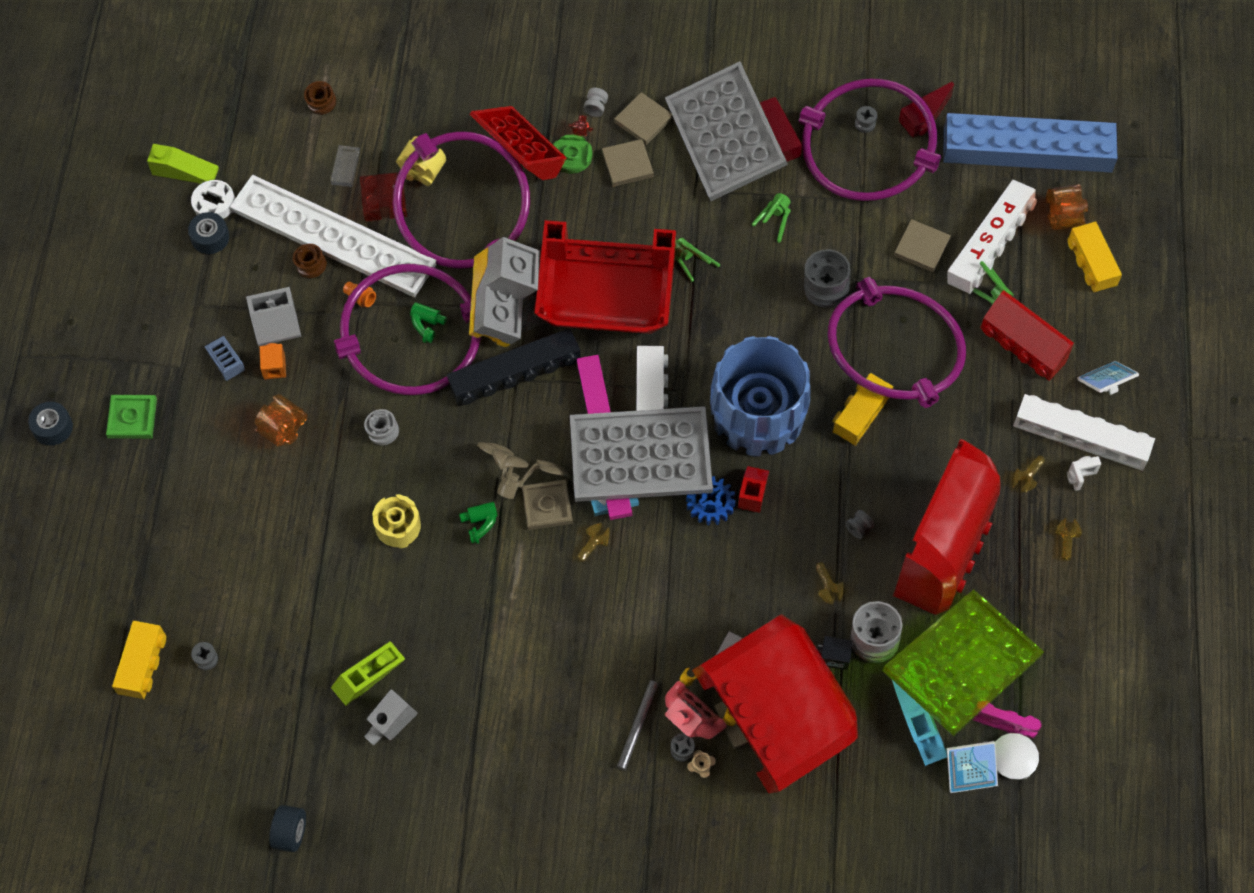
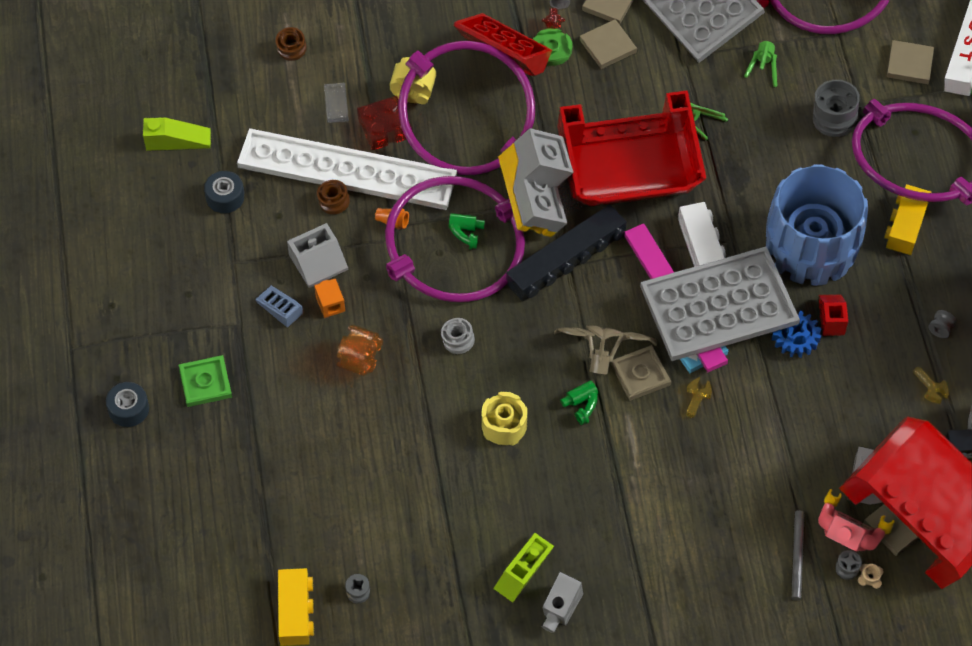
camera: 15 degrees left, 5 degrees down
white piece [191,180,235,219] -> none

